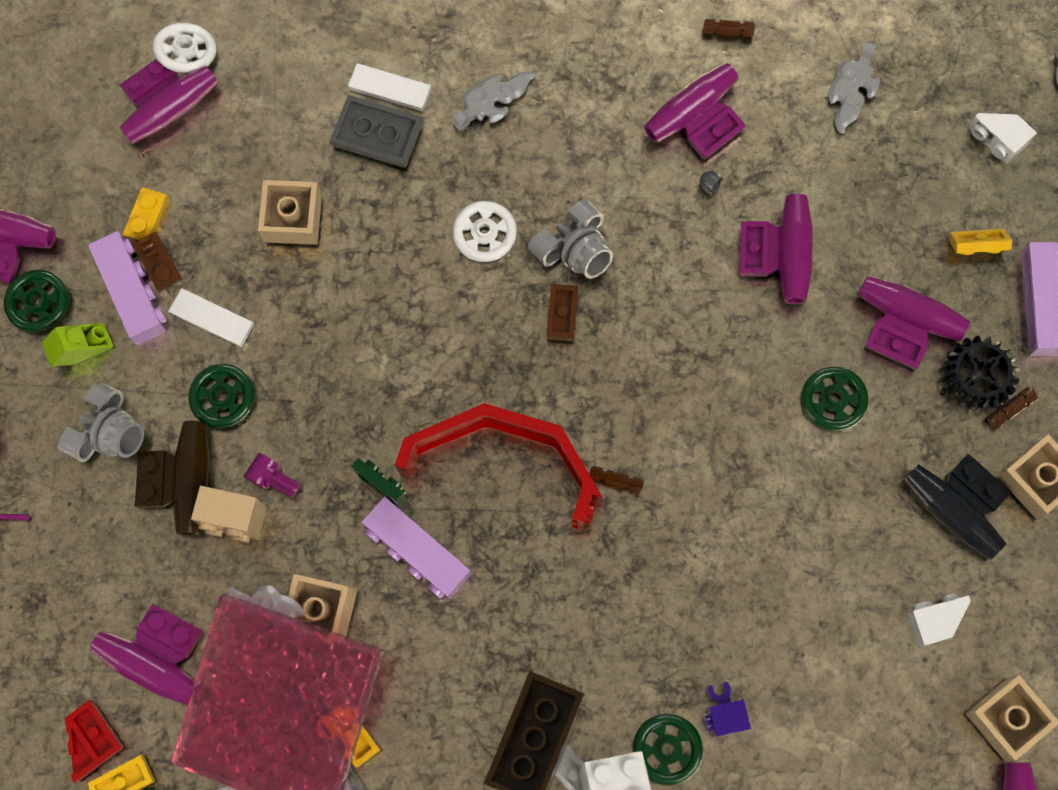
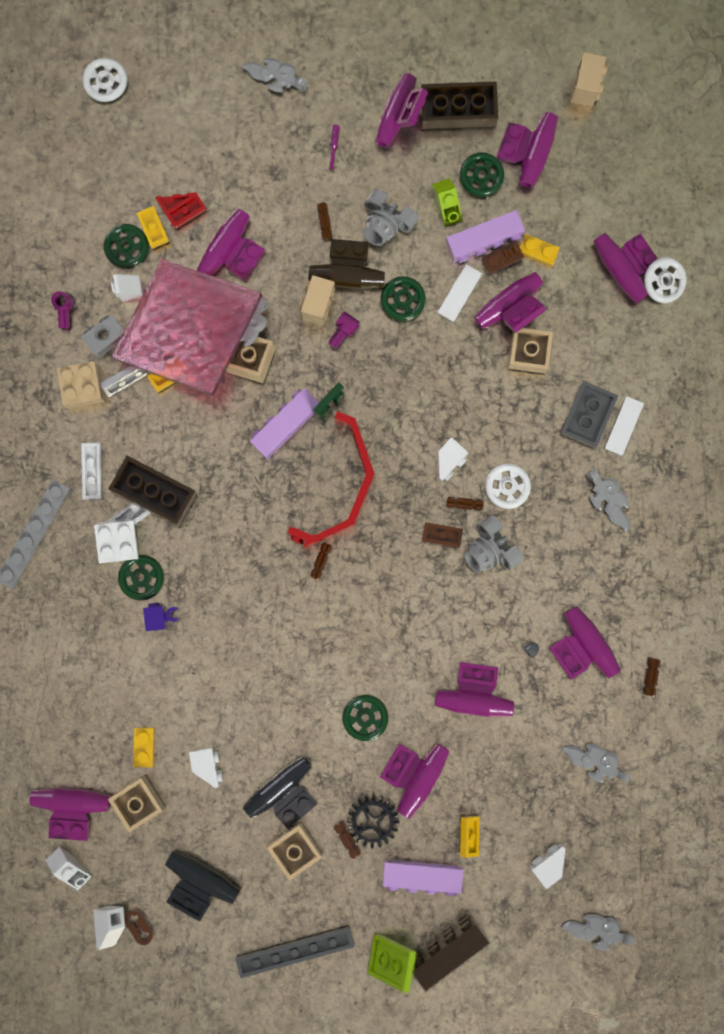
camera: 90 degrees right, 10 degrees up
none -> yellow plate [133,727,155,767]
none -> reddish brown axle [317,202,332,240]
none -> white slope [437,437,468,482]
none -> reddish brown axle [446,496,484,510]
none -> magenta plate [474,272,546,333]

